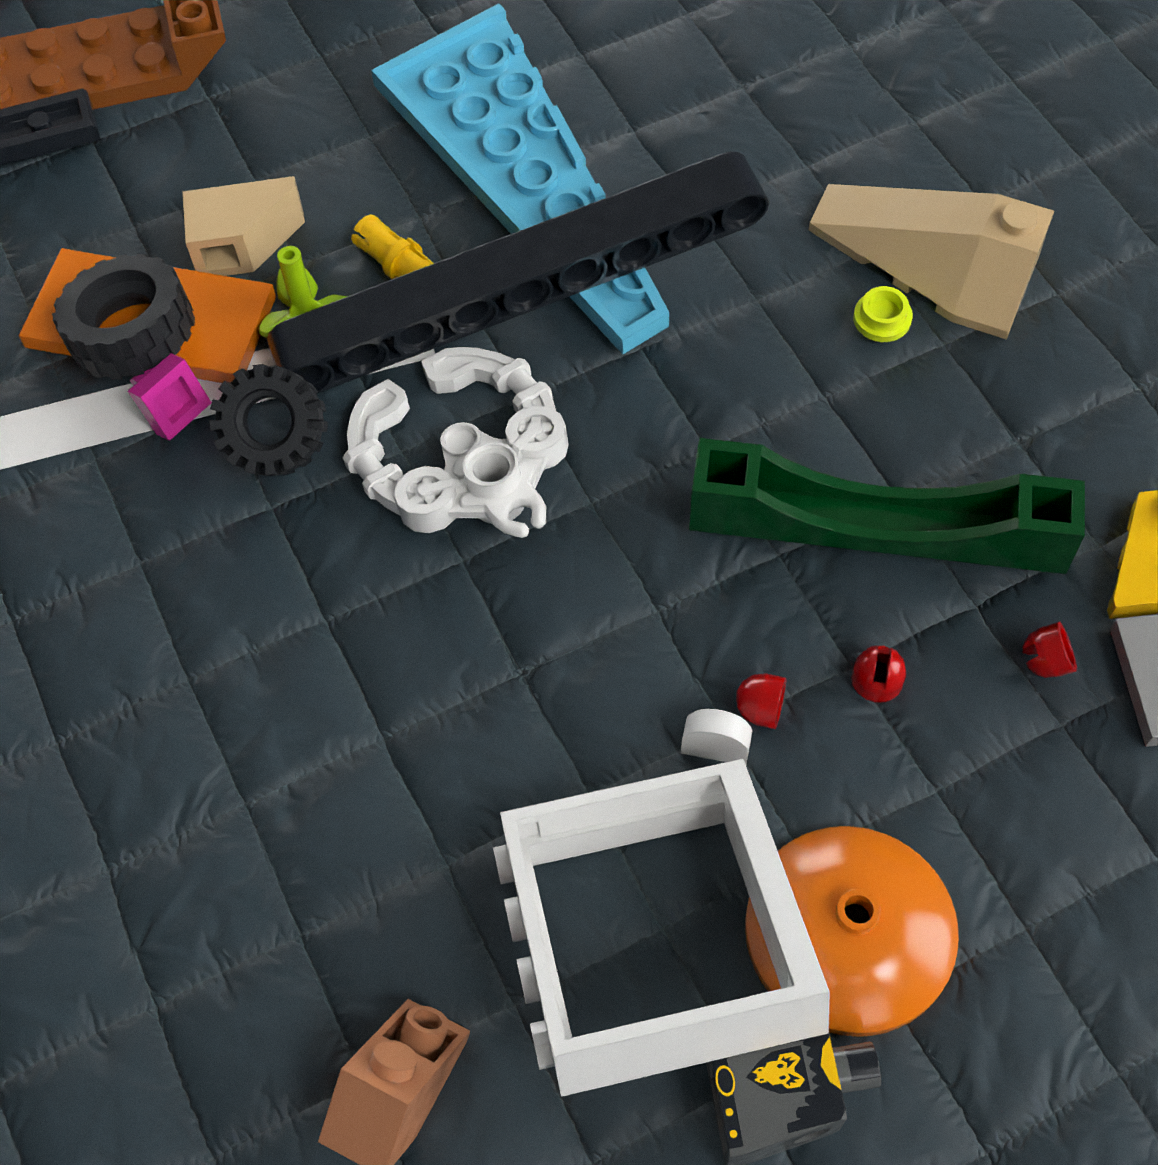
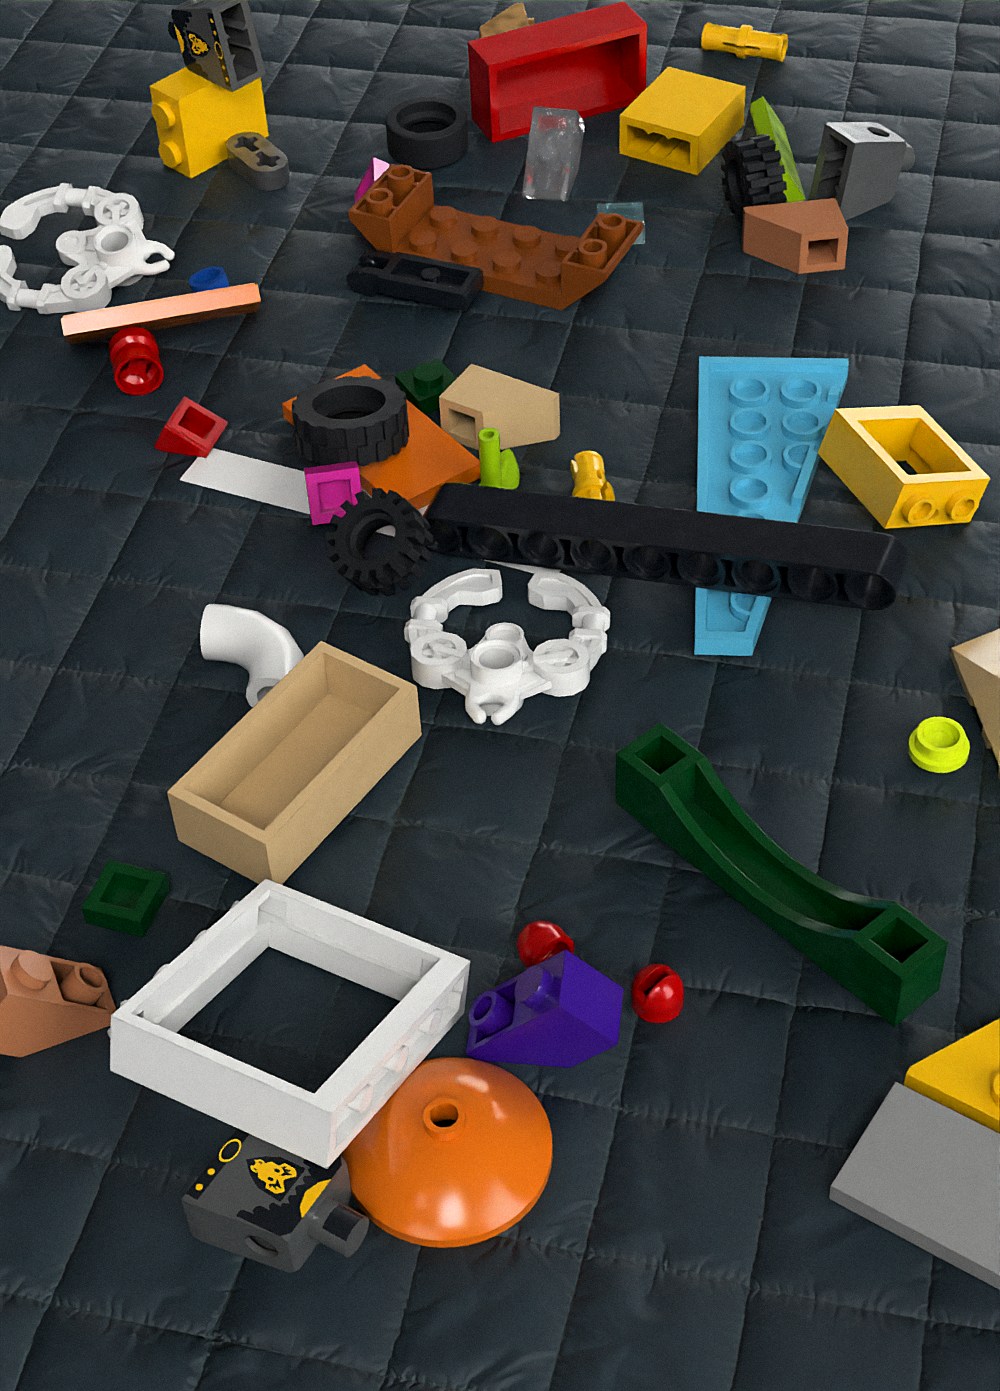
camera: 40 degrees right, 15 degrees down
white tile [681,709,752,765] -> none
red hinge [1022,622,1077,678] -> none
none -> dark green plate [81,860,170,938]
none -> tan piece [167,641,422,885]
none -> white cylinder [200,604,304,707]
none -> dark green plate [395,359,457,415]
none -> dark purple slope [465,950,624,1068]
none -> yellow window [818,405,990,529]

